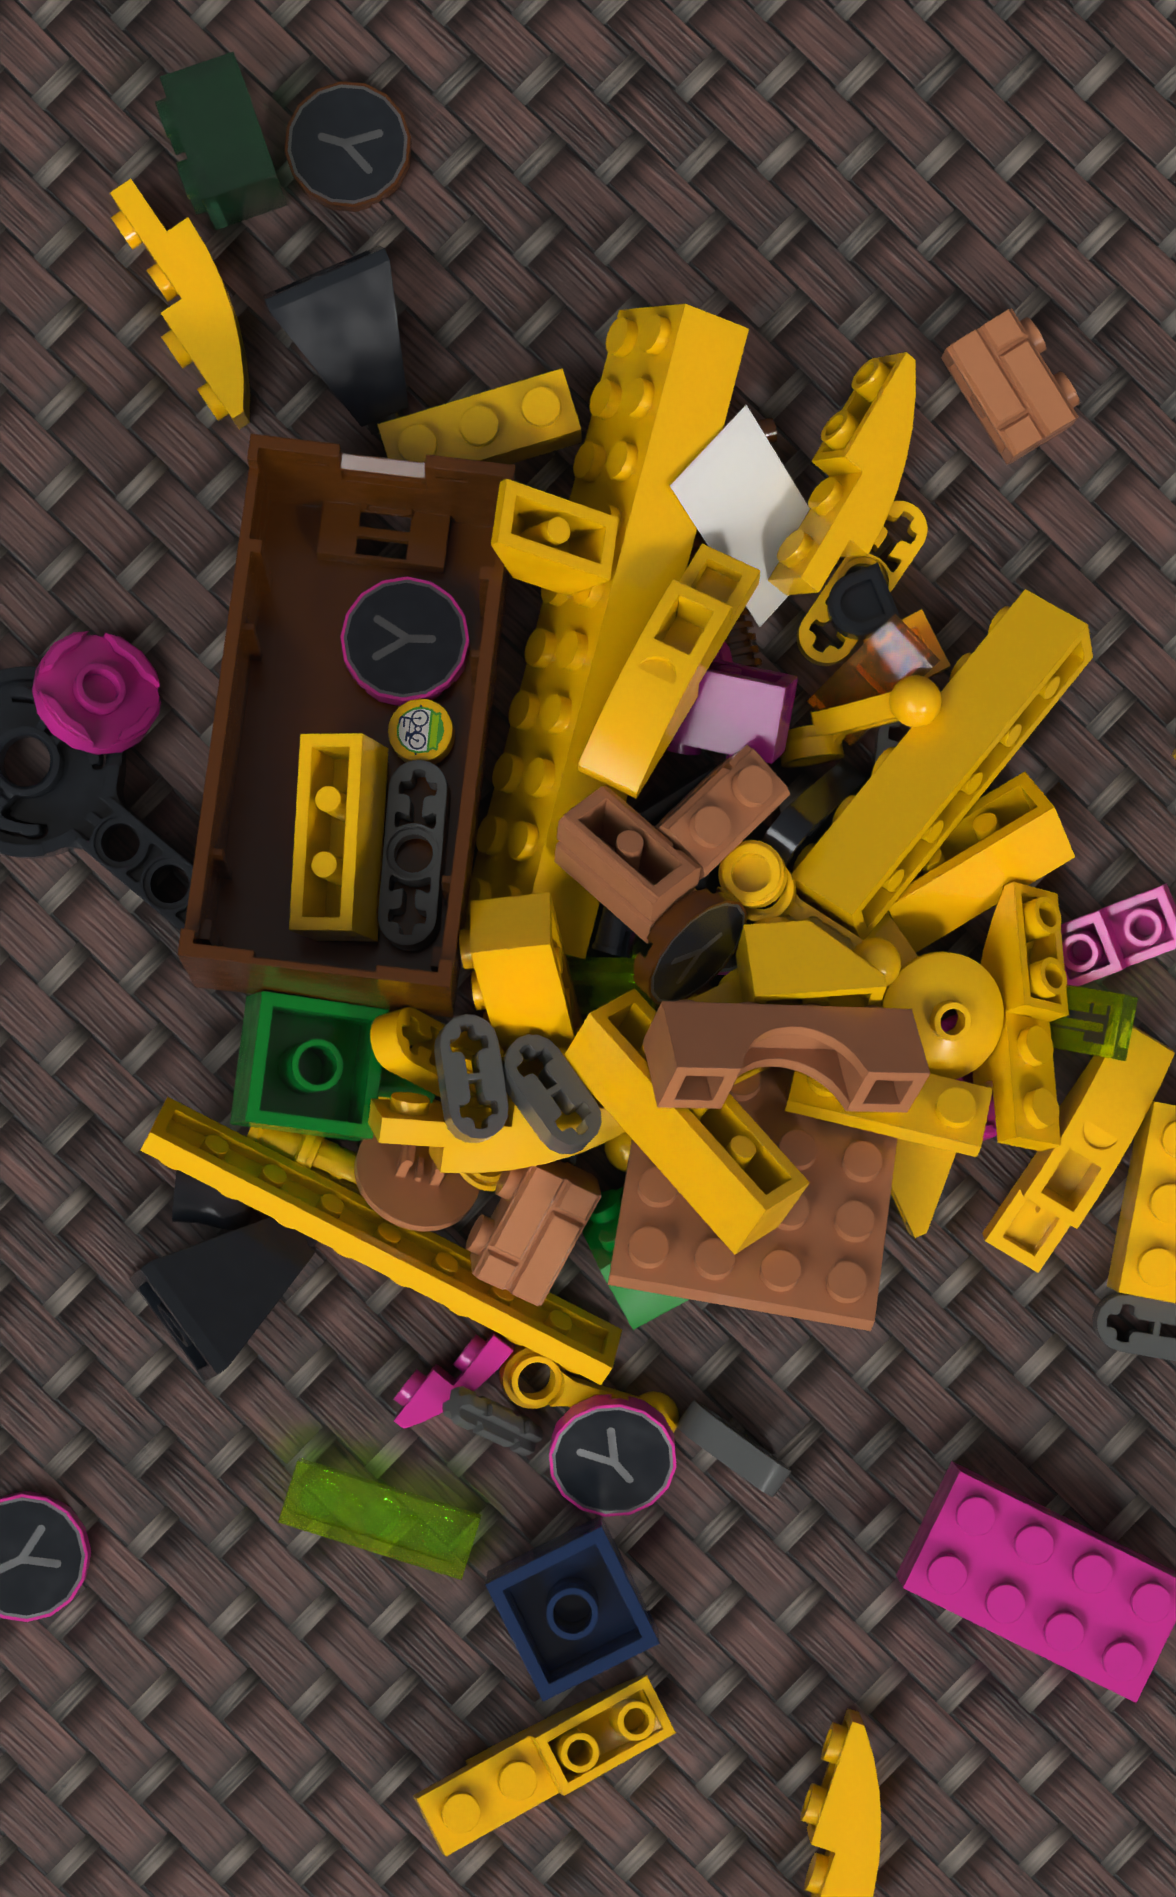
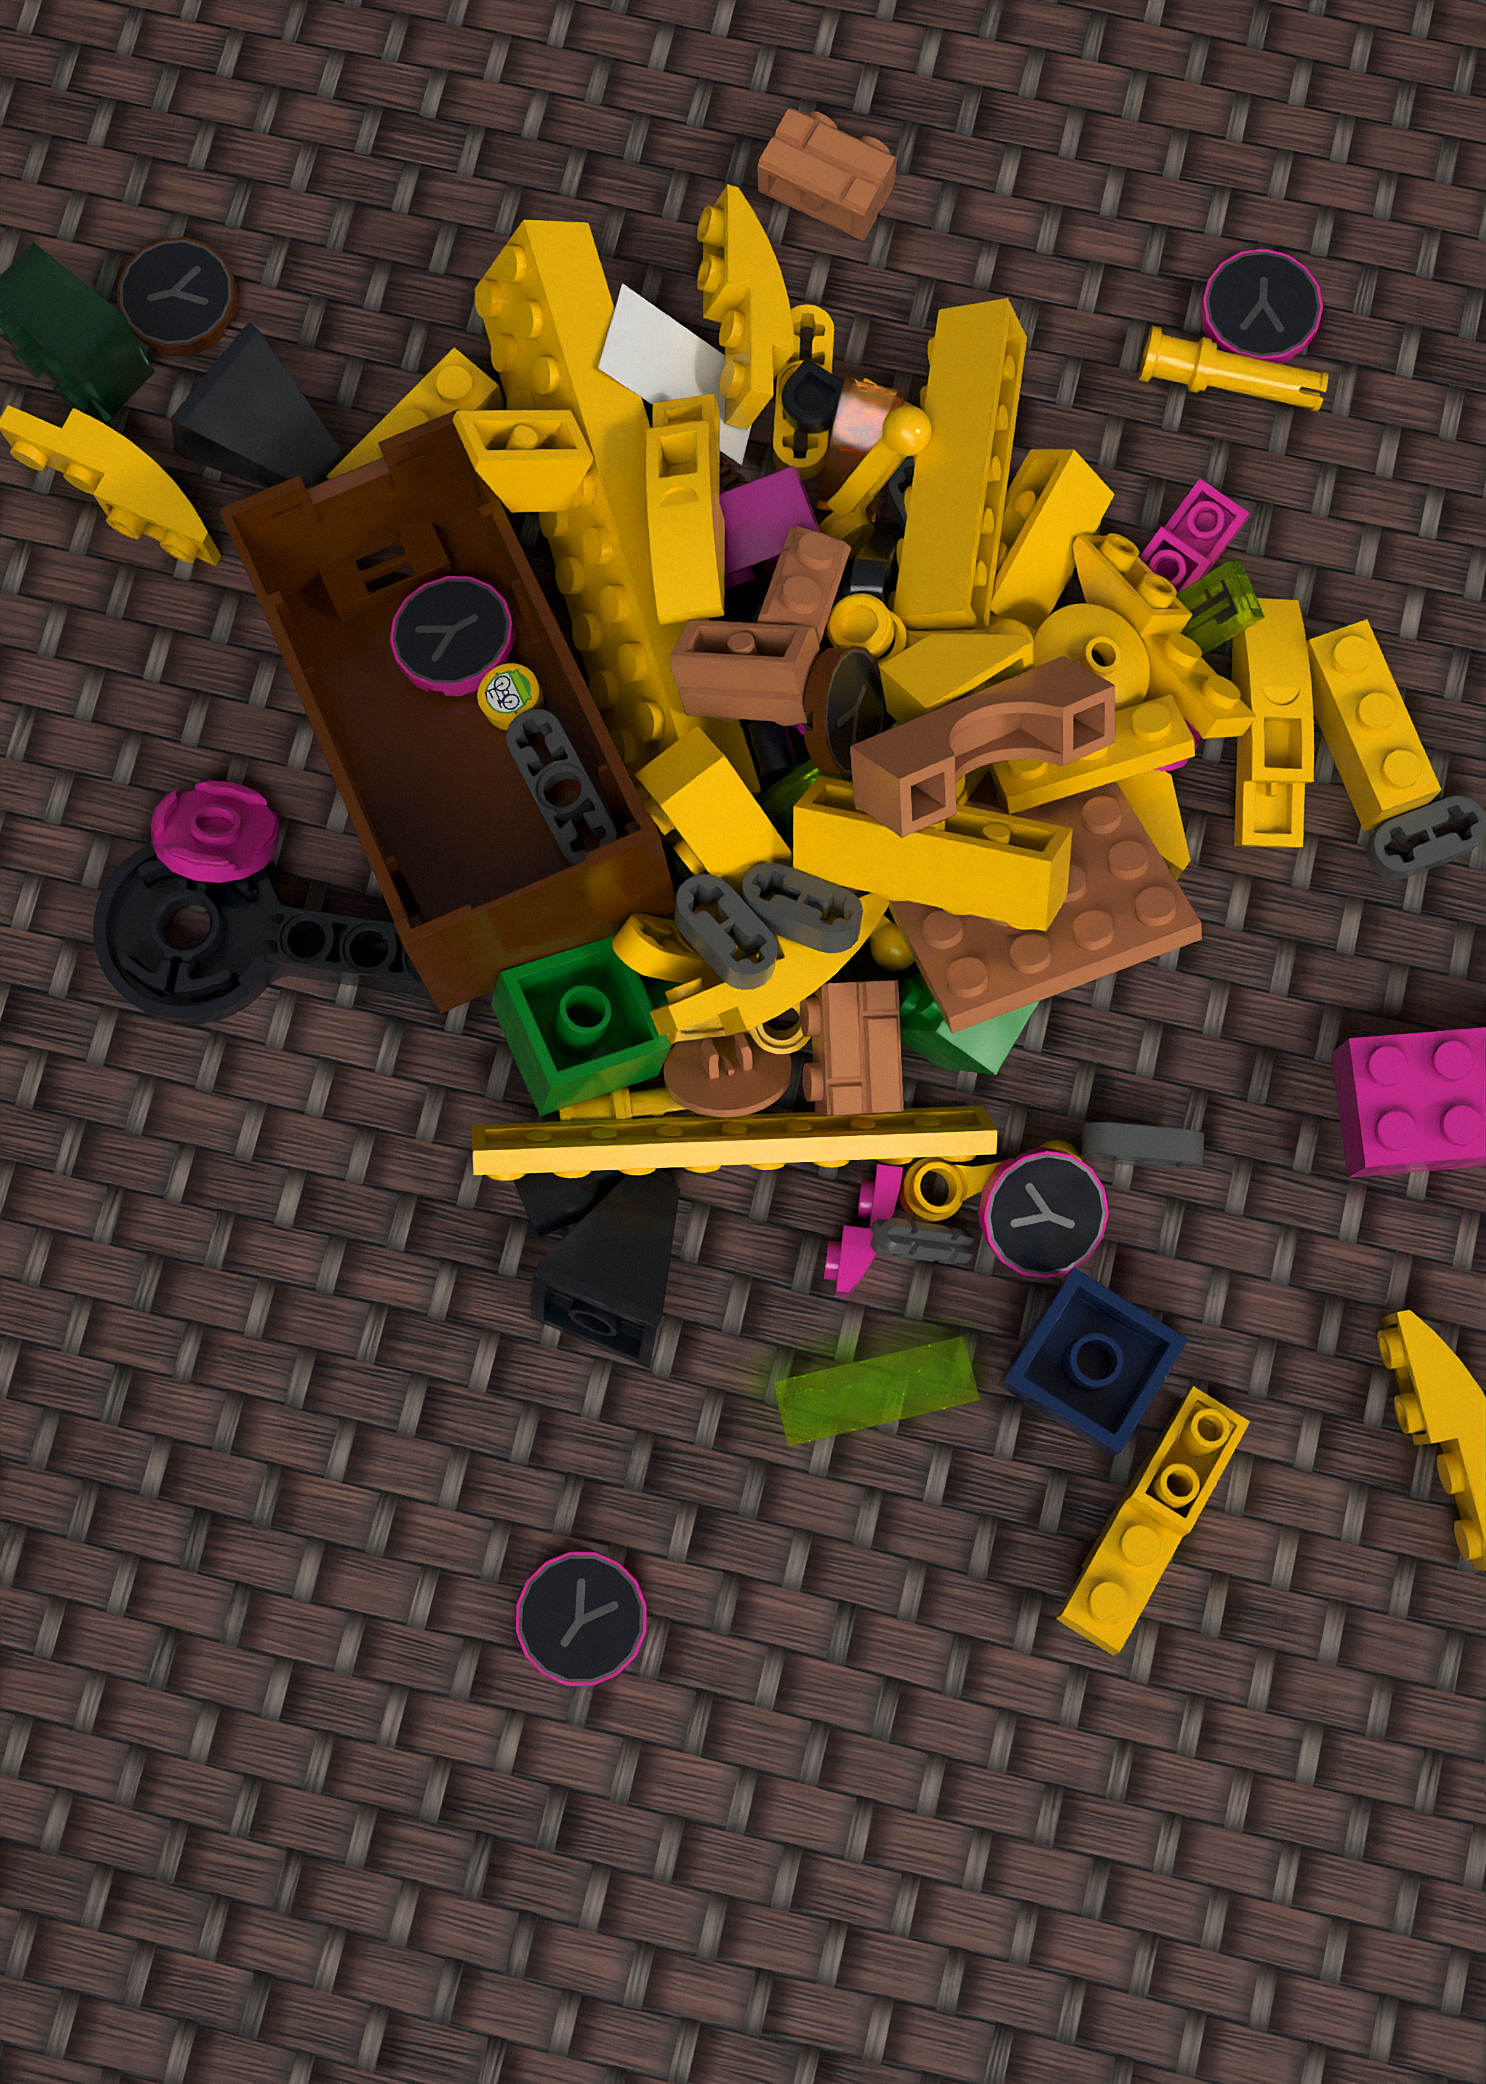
camera: 25 degrees left, 10 degrees down
yellow brick [289,733,388,942] -> none

